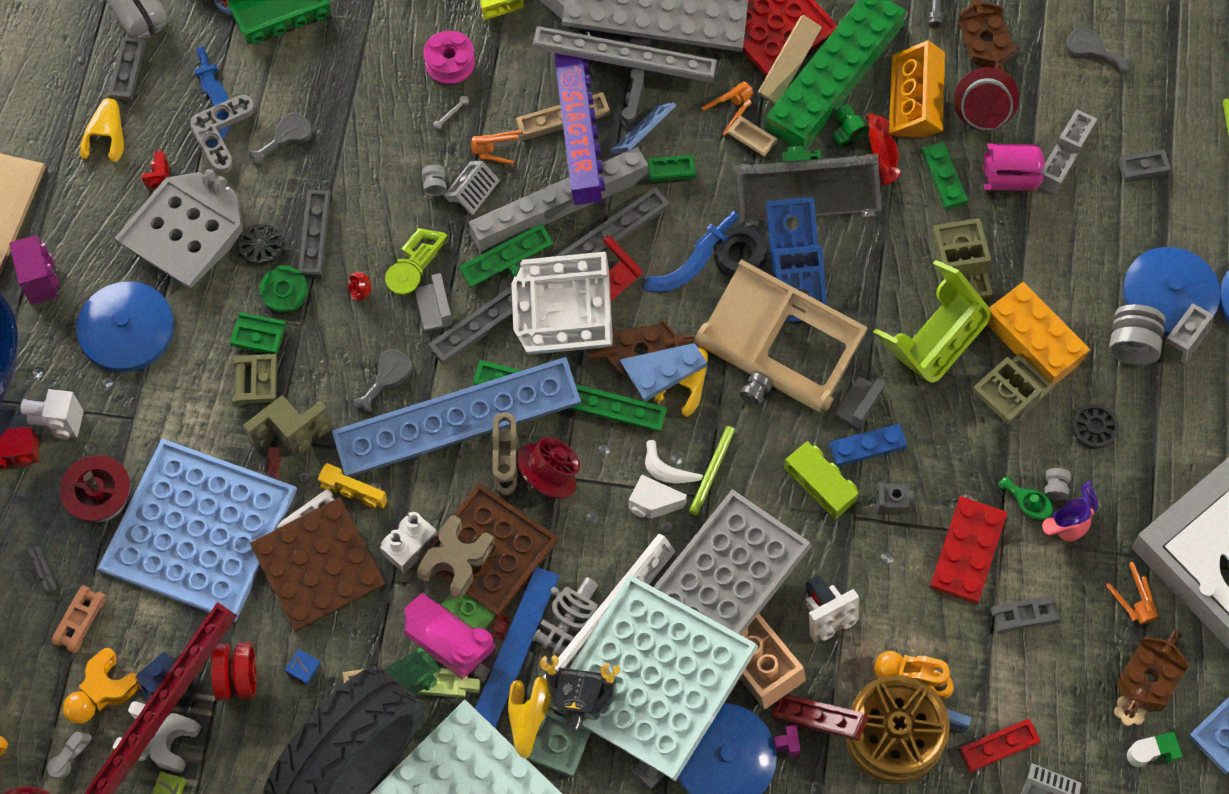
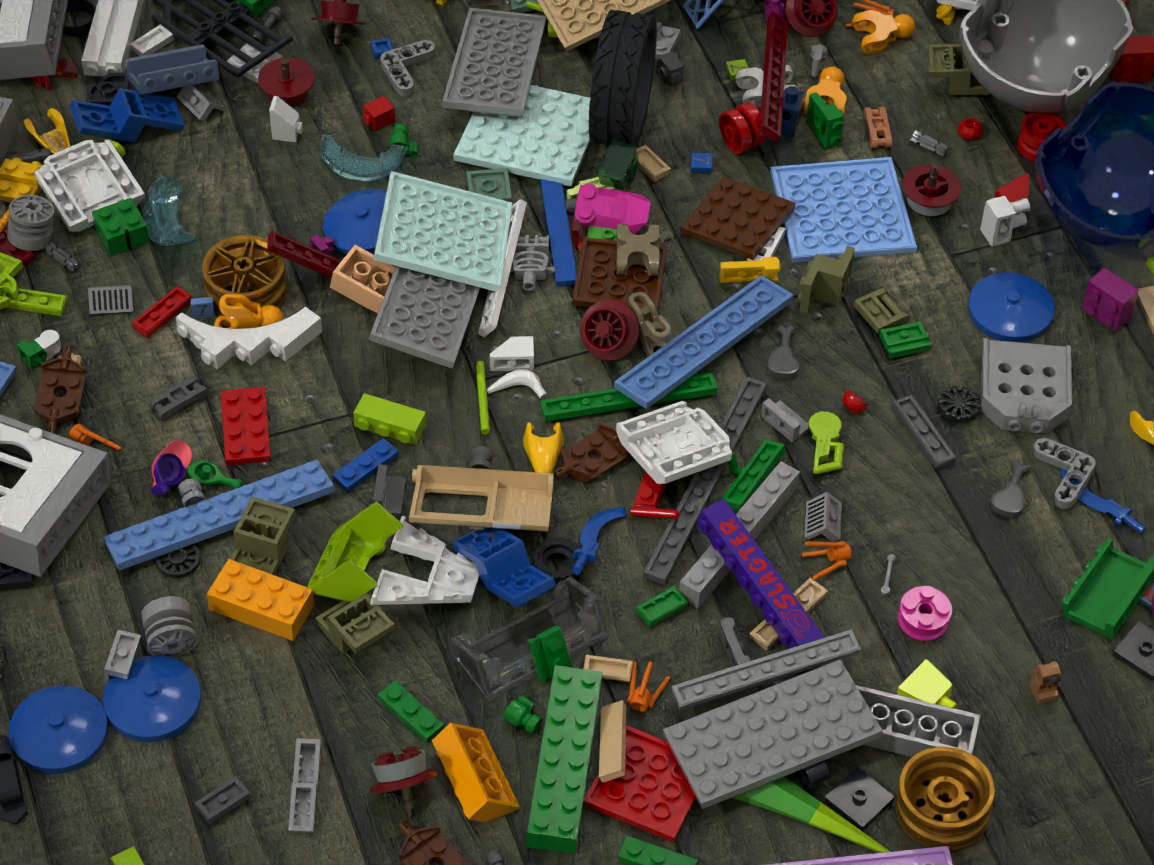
camera: 150 degrees right, 15 degrees down
red bracket [142,151,169,190] -> none
green tile [260,265,308,313] -> none
white brick [380,512,438,574] -> none
light grey wheel [422,165,447,196] -> none
yellow animal [508,677,551,758] -> none
black torso [540,655,620,732] -> none
medium blue window [610,102,676,154] -> none
medium blue wing [620,343,708,402] -> none
white plate [805,576,859,643] -> none
red piece [865,113,901,186] -> none
dark grey brick [876,482,914,514] -> none
dark pink cylinder [983,143,1045,191] -> none
none -> medium blue plate [103,460,335,571]
none -> white arch [176,307,322,369]
none -> white wing [370,516,479,605]
none -> green plate [806,92,844,150]

